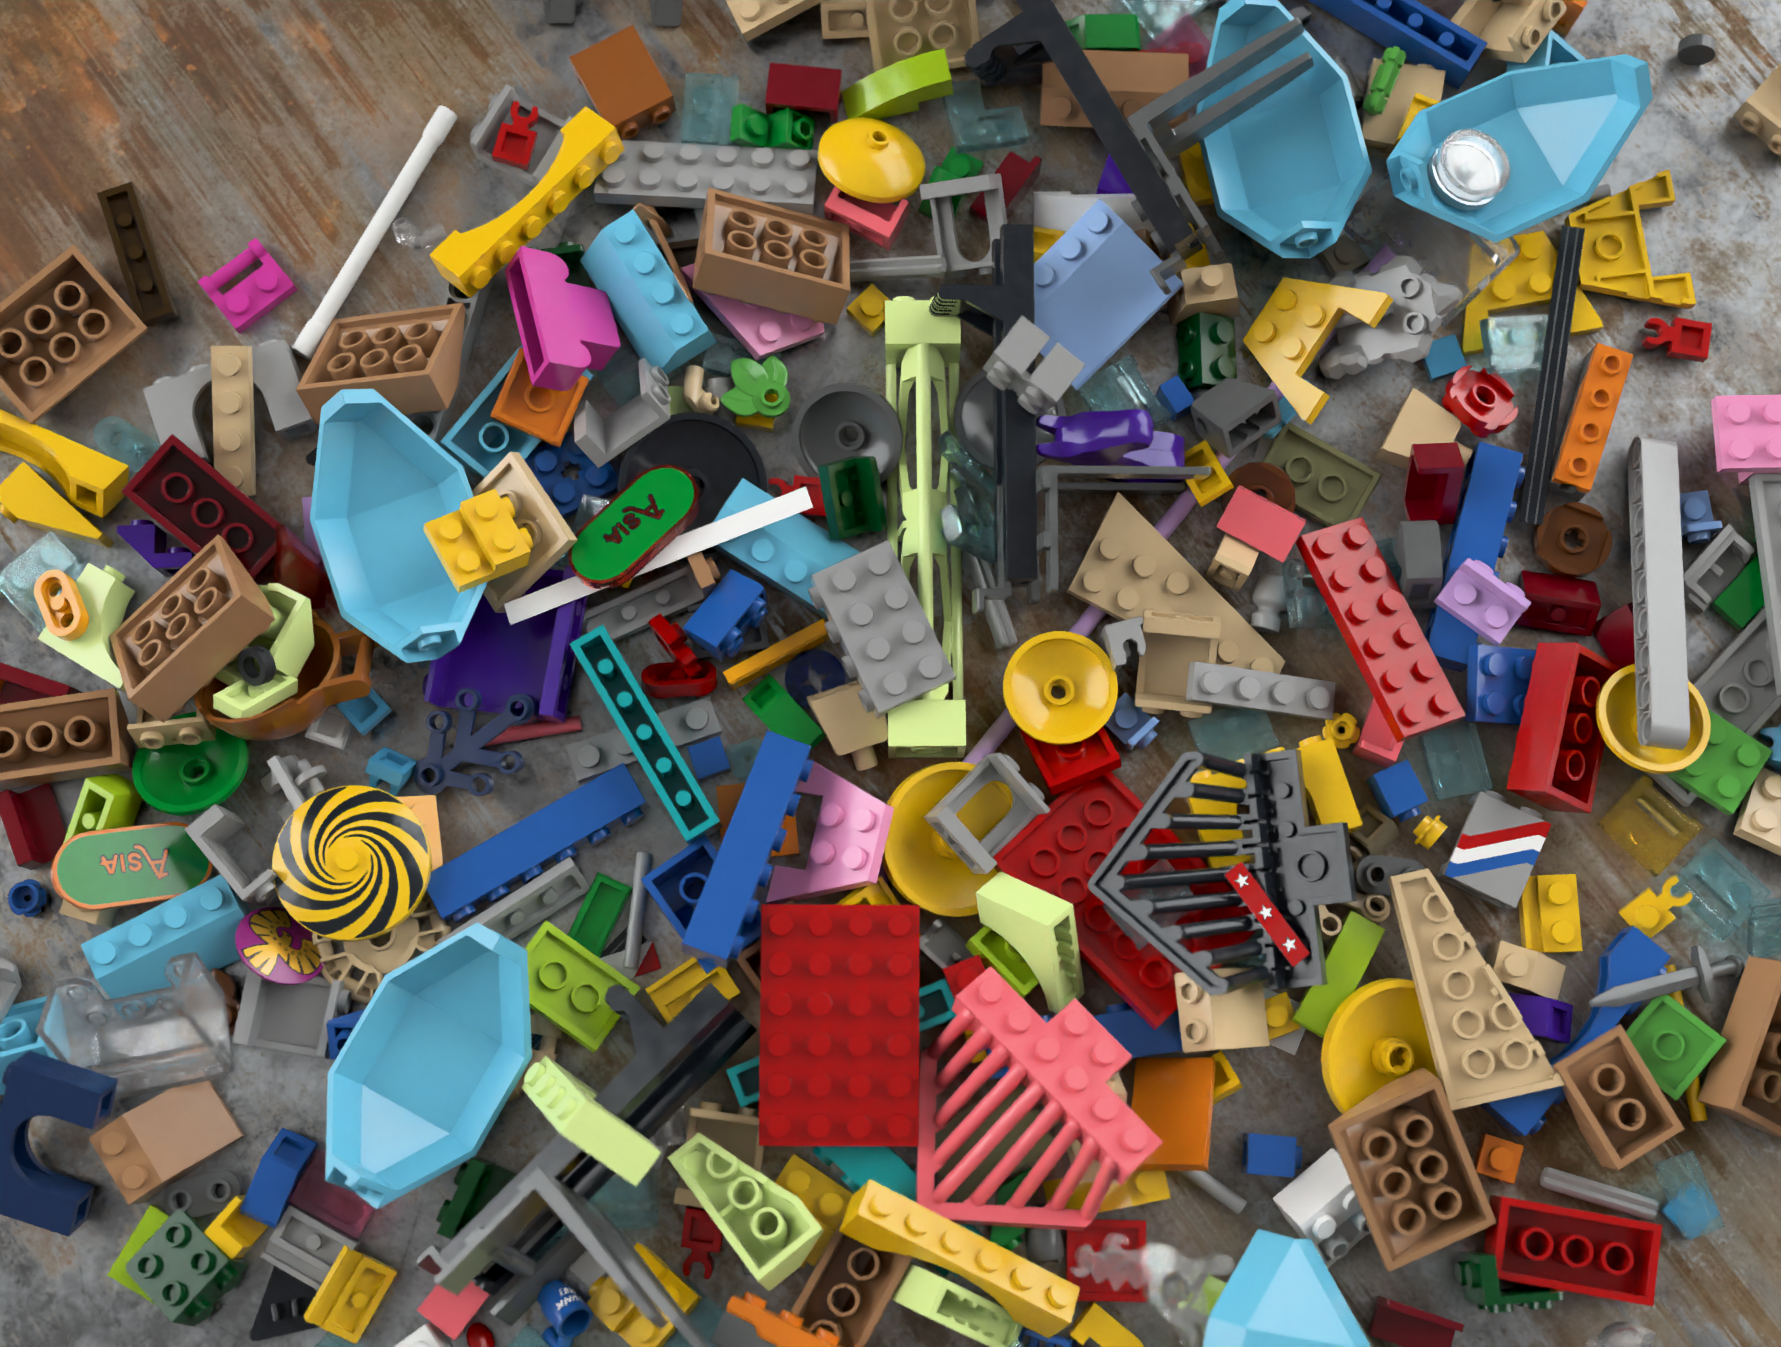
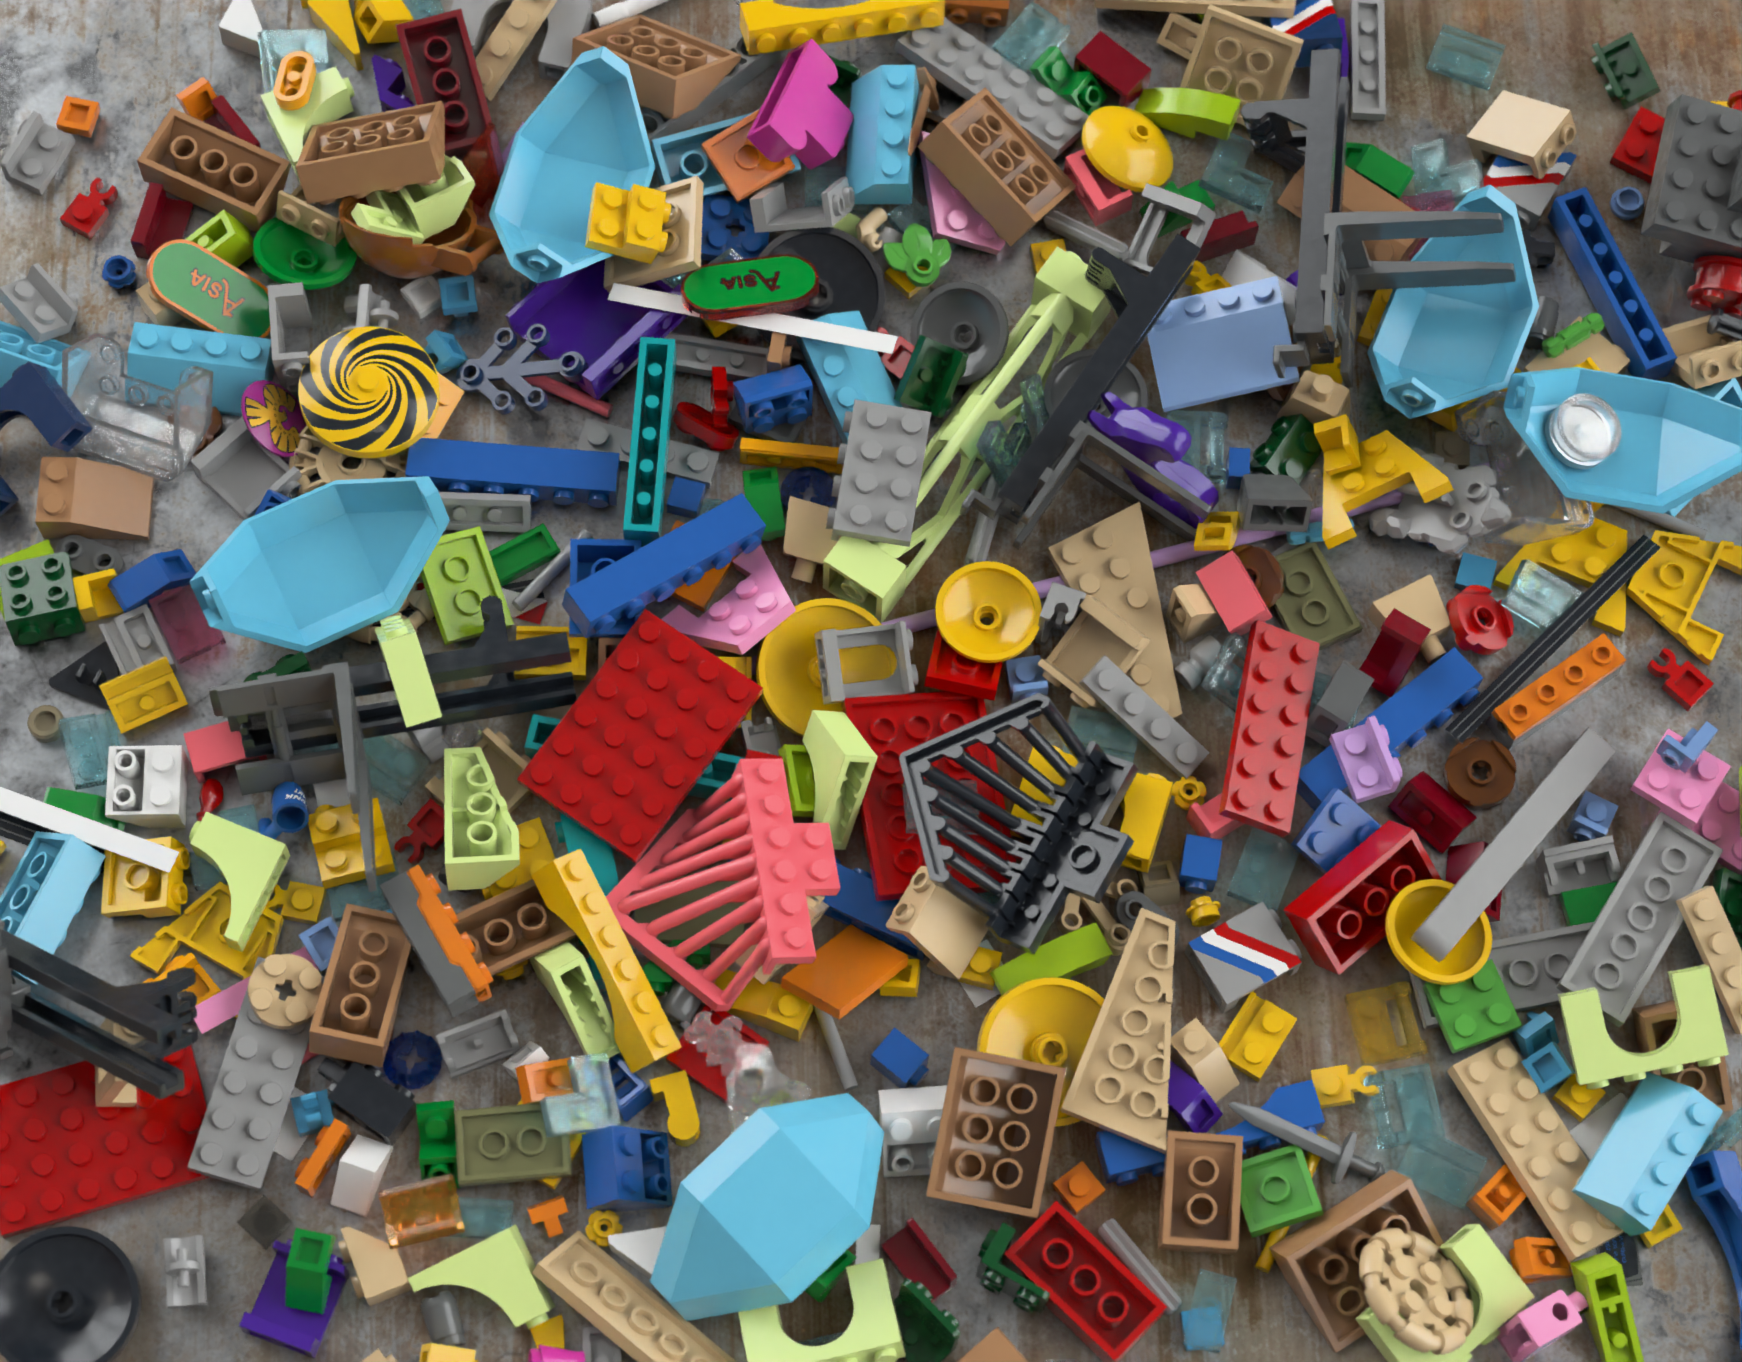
camera: 30 degrees right, 10 degrees down
black piece [238,645,276,686] -> none
light grey piece [982,316,1085,416] -> none
red sticker [1224,862,1310,967] -> none
none -> yellow panel [1313,414,1361,475]
none -> medium blue bracket [1656,721,1718,773]

